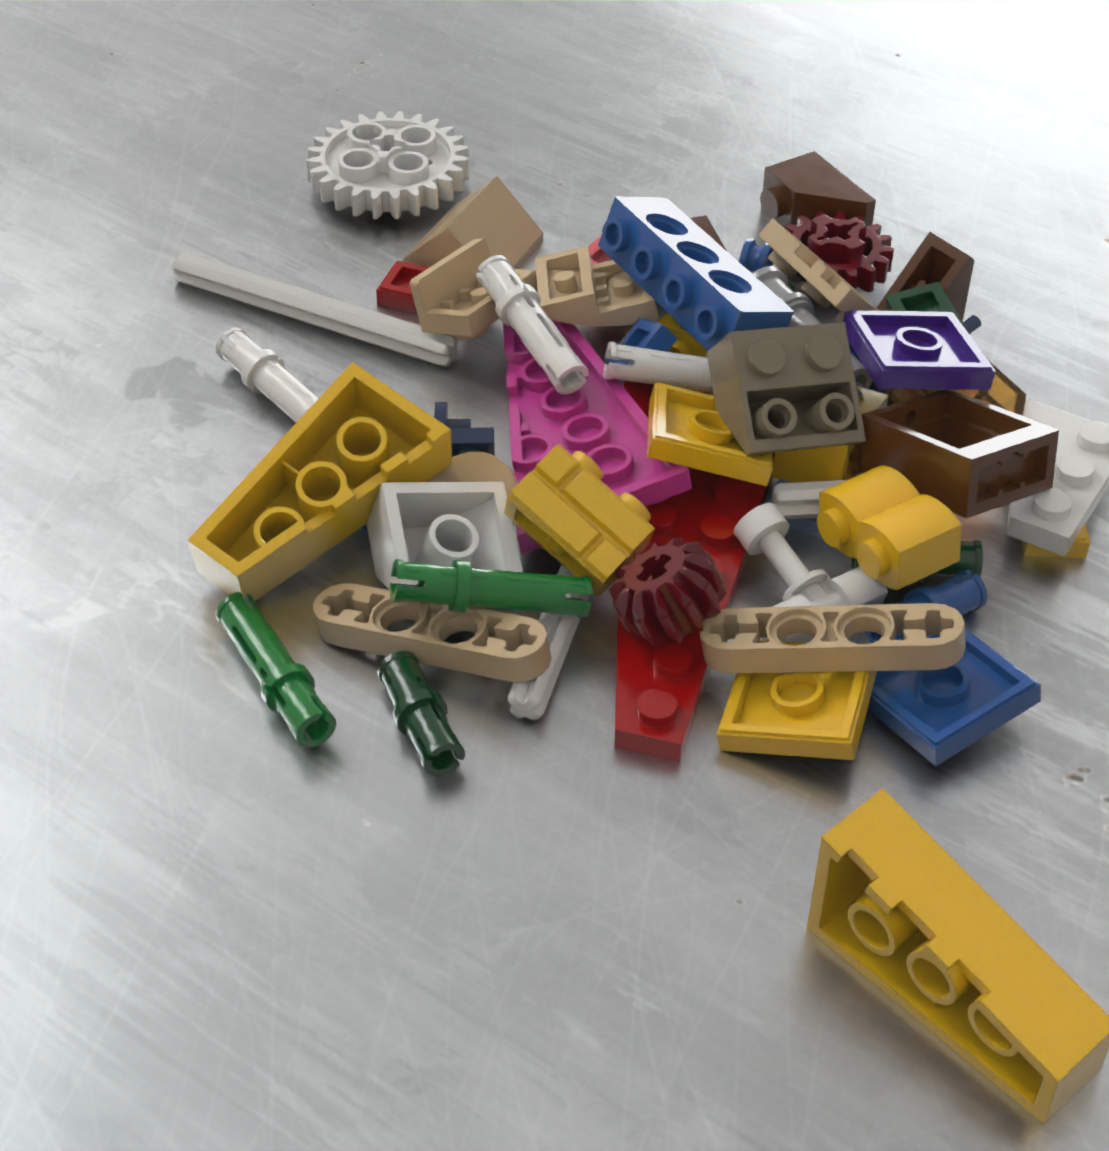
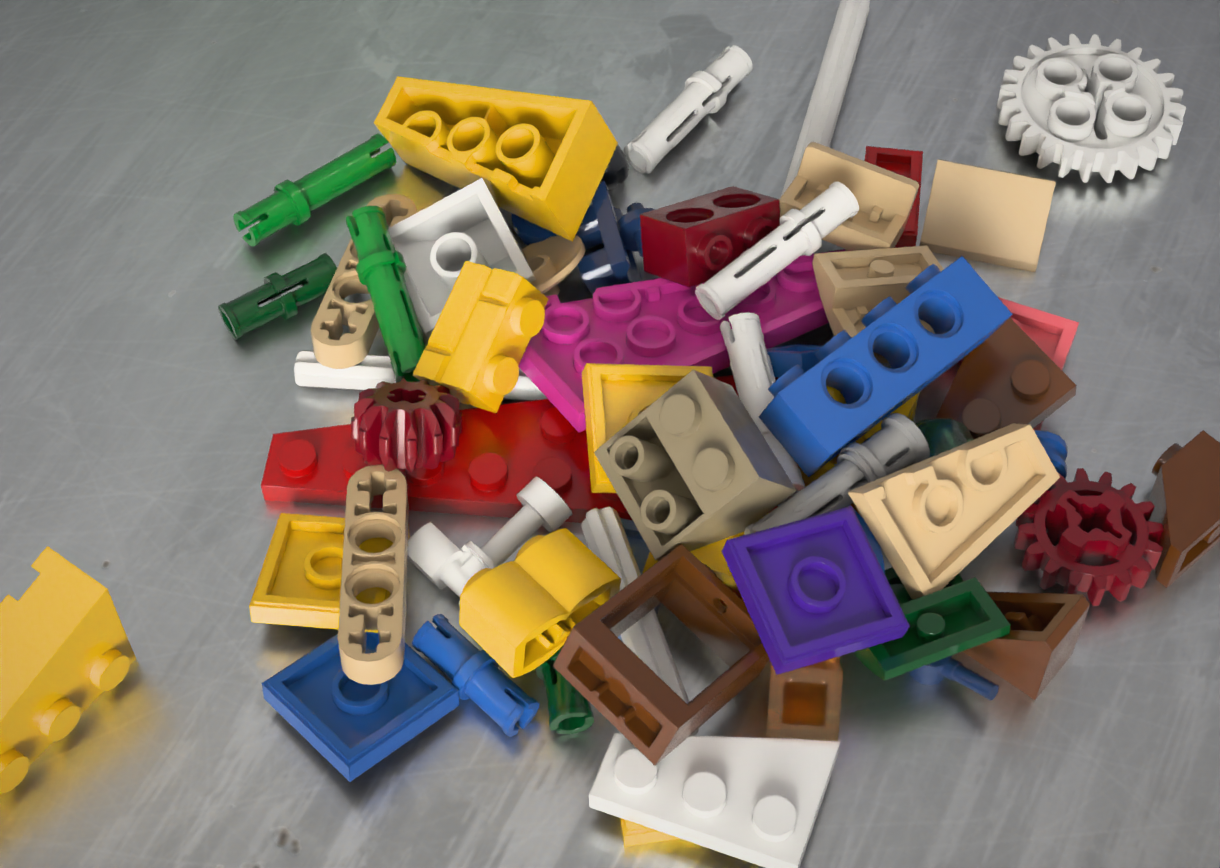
camera: 80 degrees right, 10 degrees up
none -> dark red brick [640,186,780,287]

